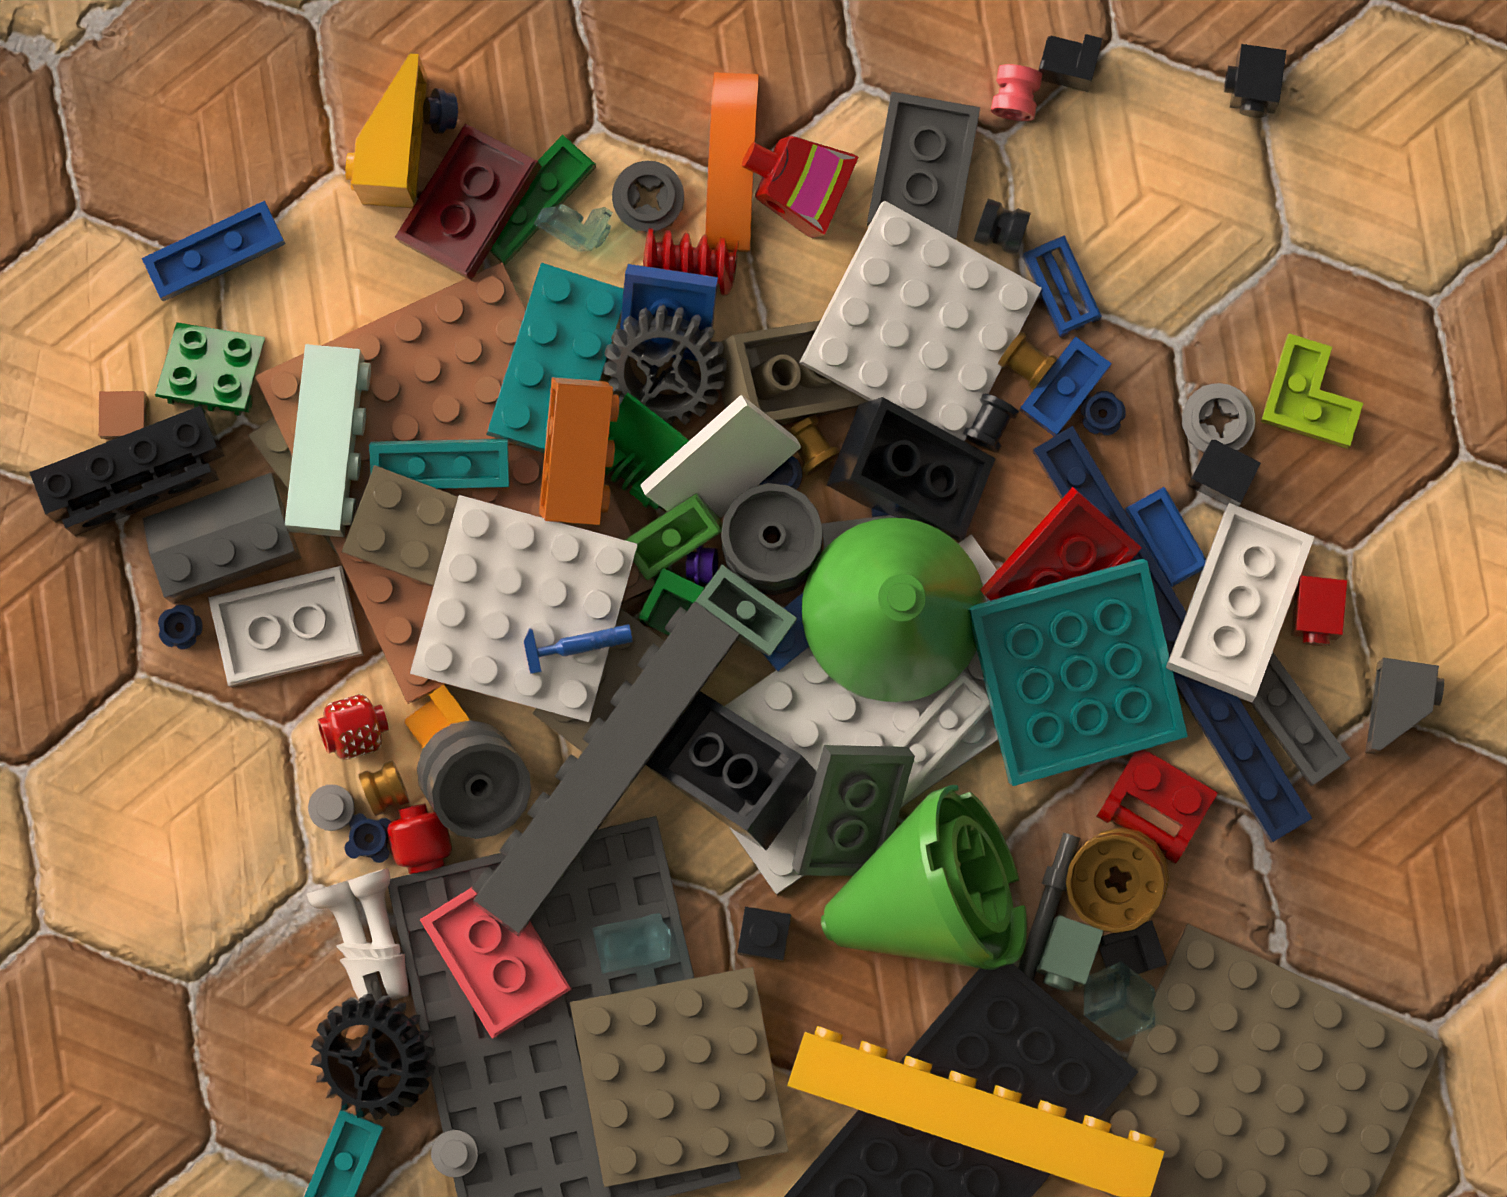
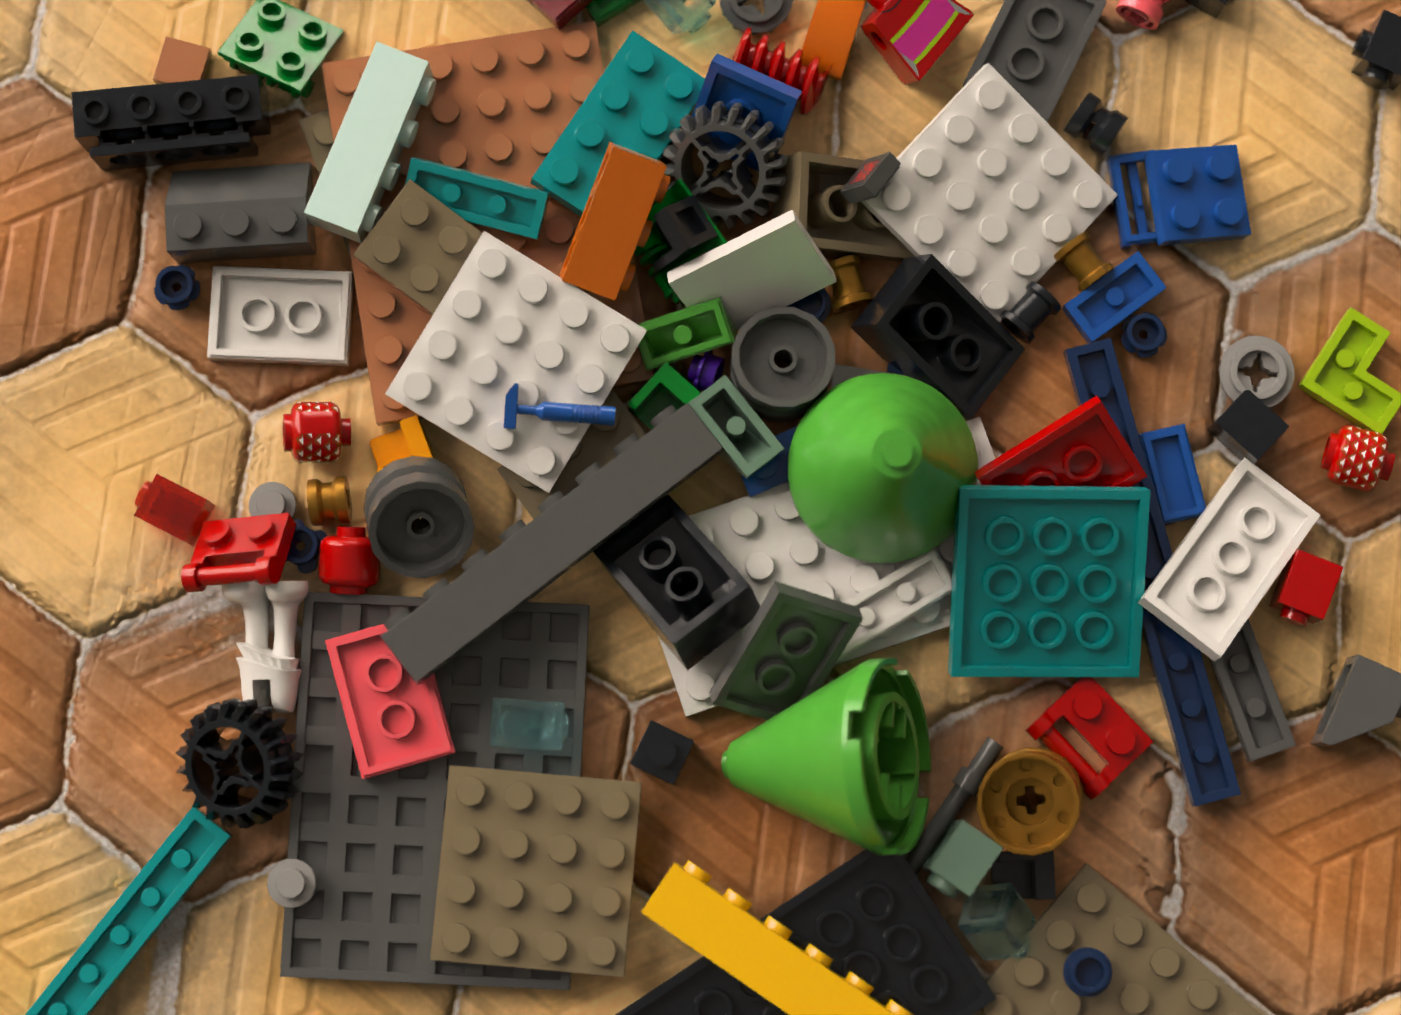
camera: 10 degrees right, 0 degrees up
none -> clear red brick [134,474,216,546]
none -> red plate [181,513,296,593]
none -> black panel [652,195,718,273]
none -> dark grey tile [840,152,901,204]
none -> dark blue plate [1063,947,1112,997]
none -> blue plate [1144,144,1251,246]
none -> red head [1321,425,1396,492]

